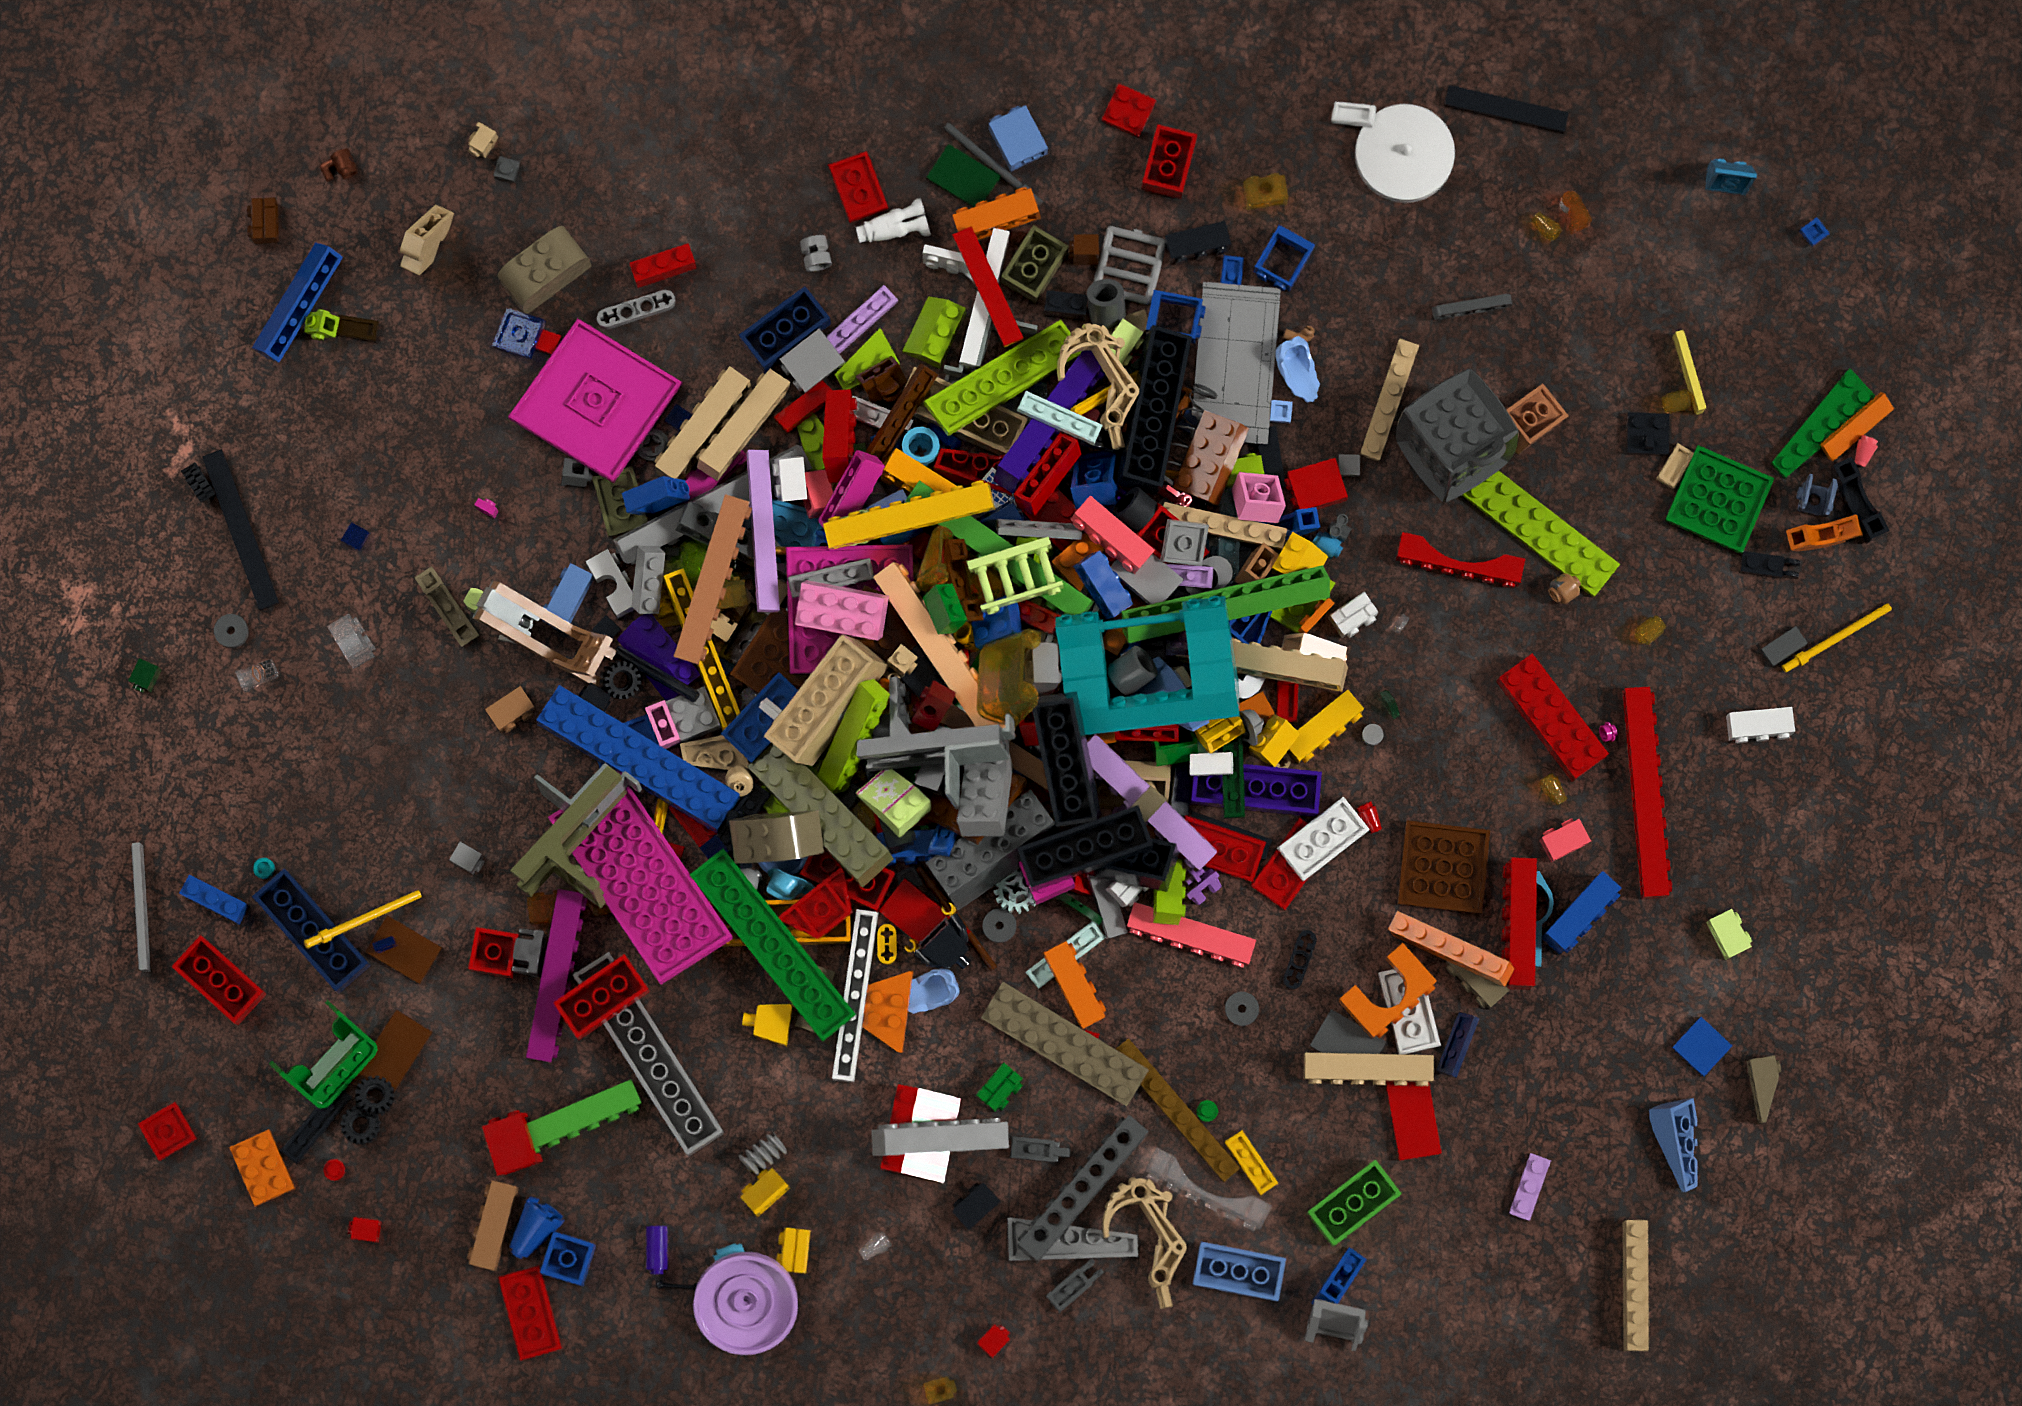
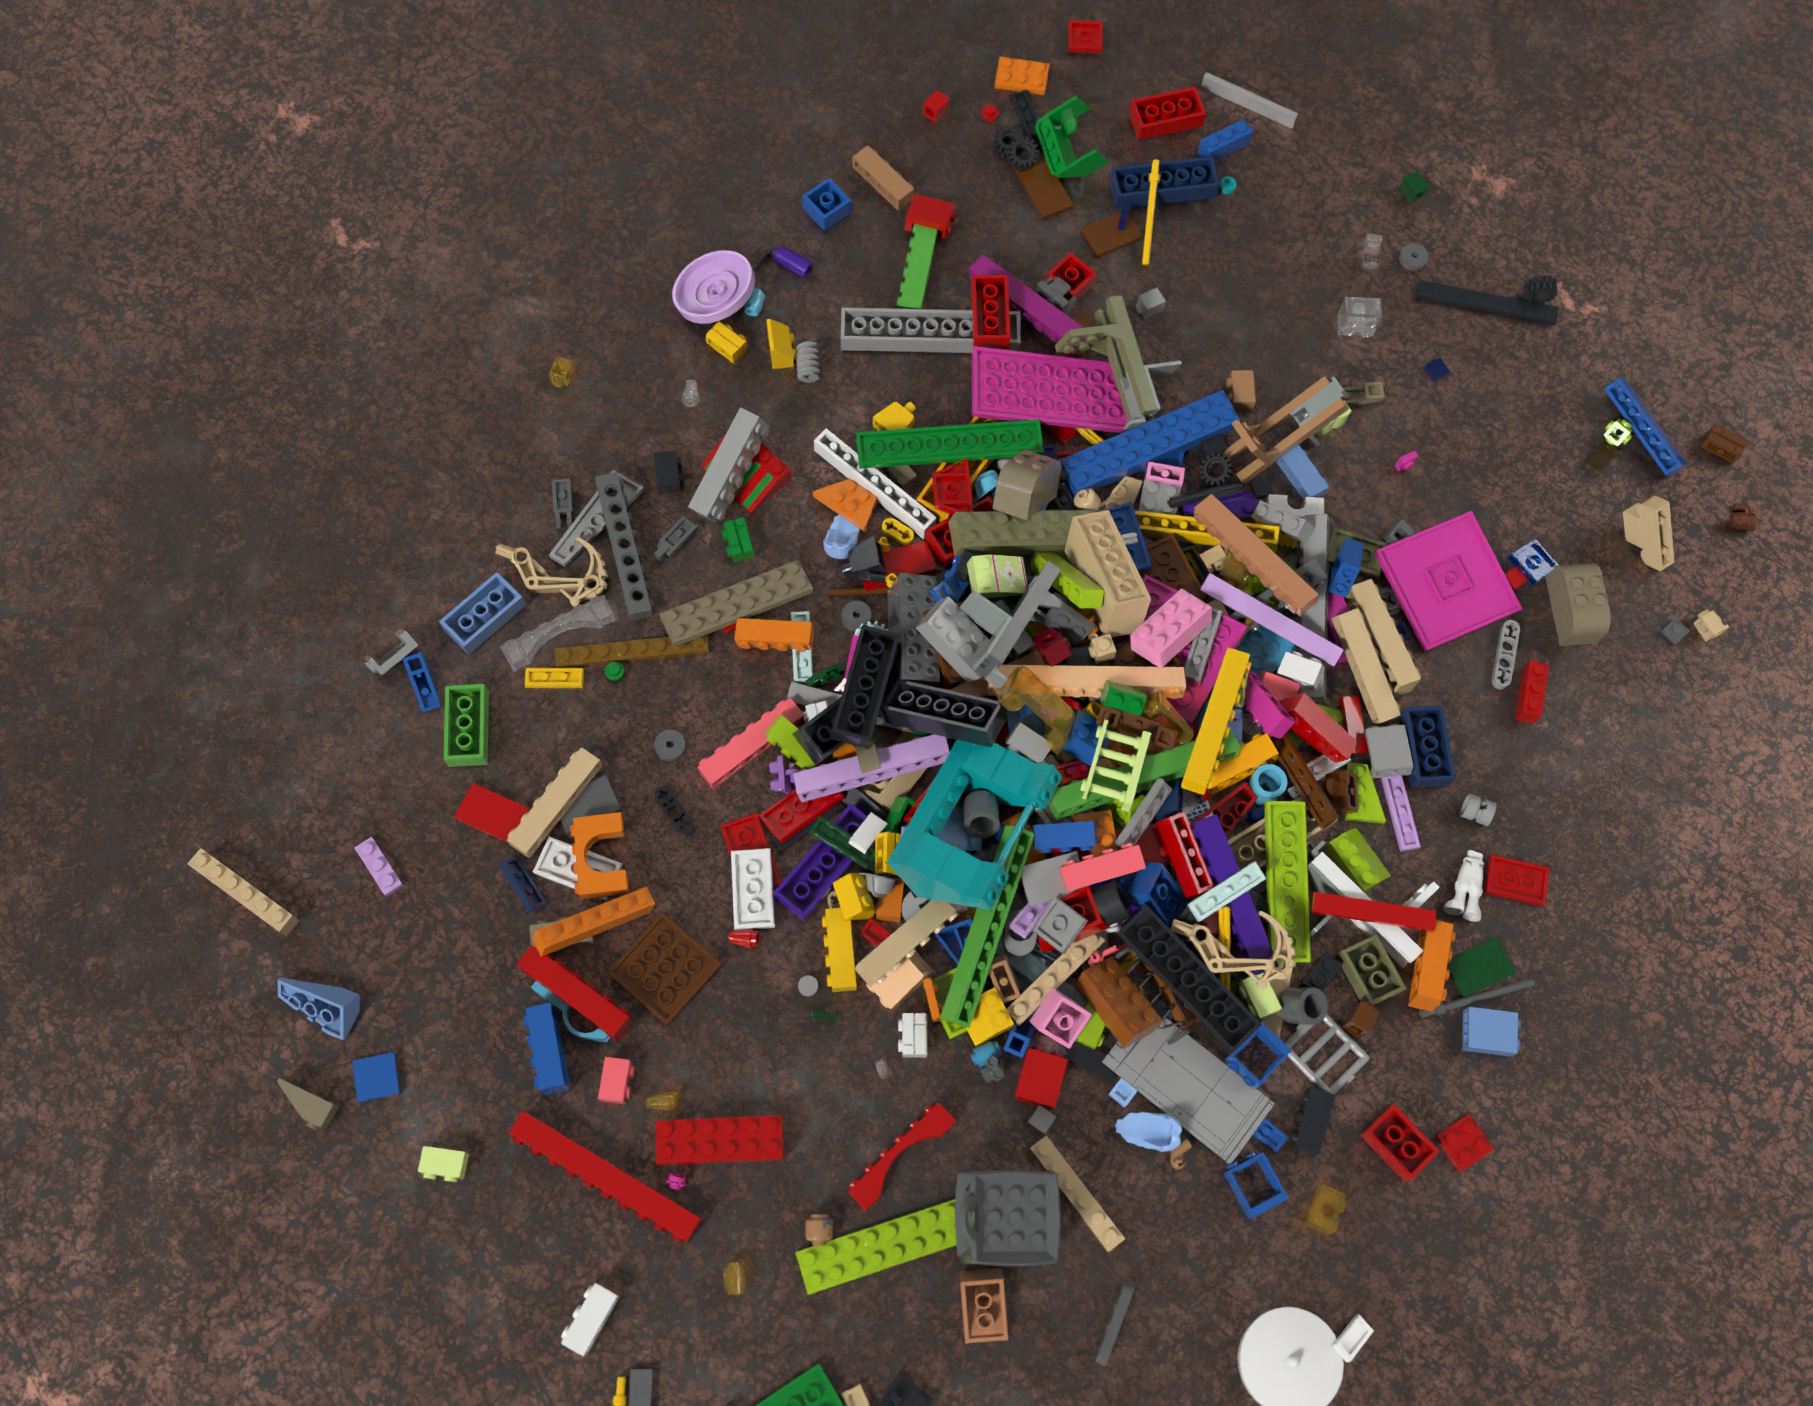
camera: 125 degrees right, 10 degrees down
red tile [498,1265,562,1361] -> none
blue cone [510,1197,565,1259] -> none
red brick [977,1324,1010,1358] -> none

